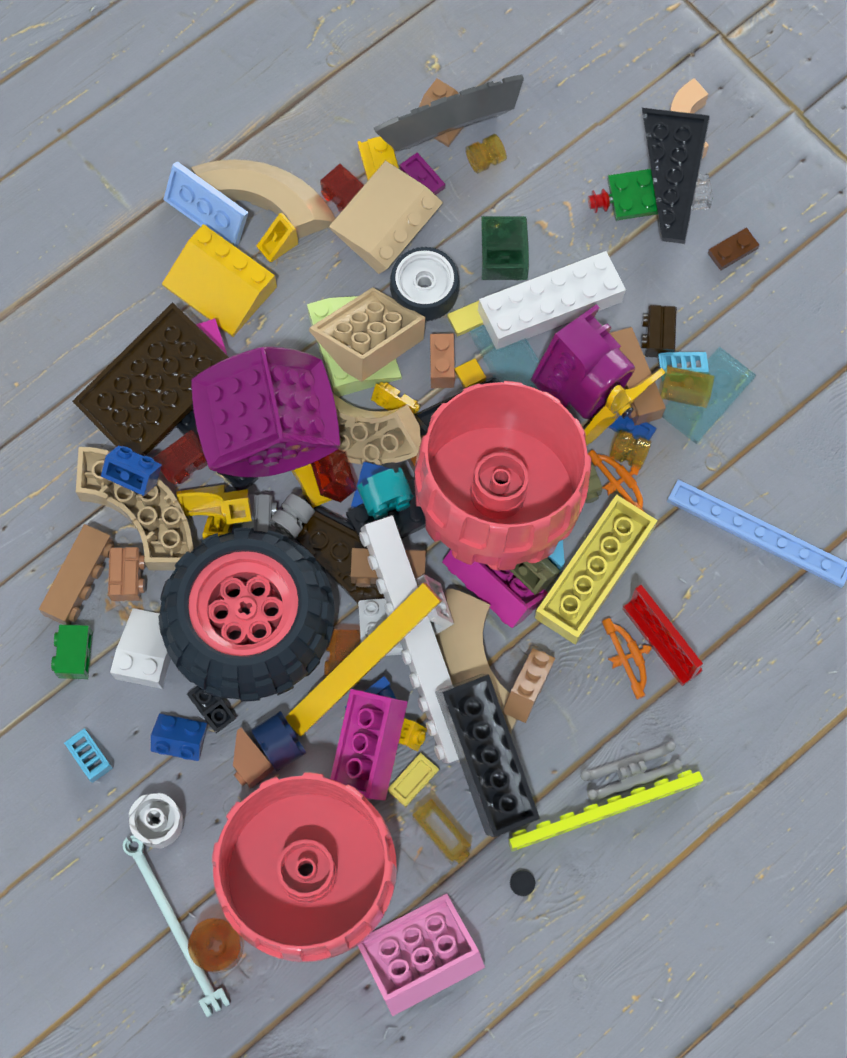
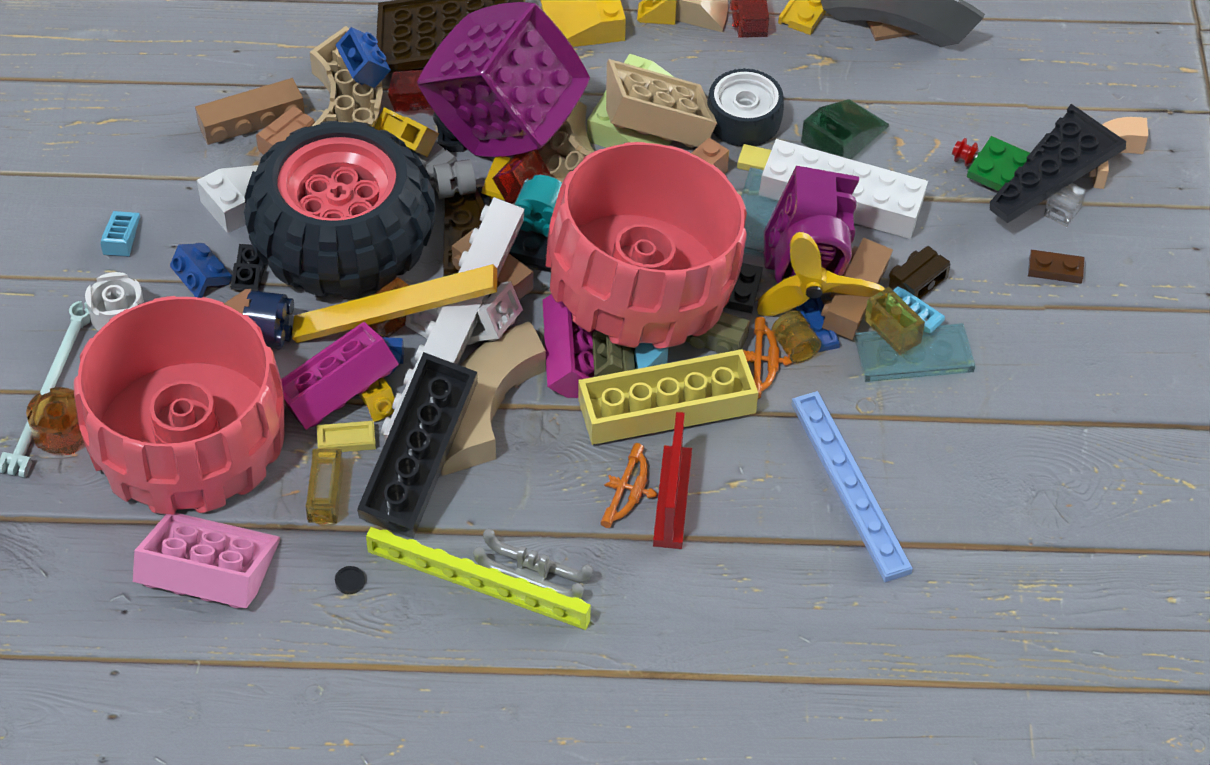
camera: 40 degrees right, 20 degrees down
green brick [51,625,93,680] -> none
tan slope [328,161,443,274] -> none
magenta plate [400,152,445,195] -> none
clear yellow wheel [465,133,507,174] -> none
medium nougat arch [503,648,555,723] -> none

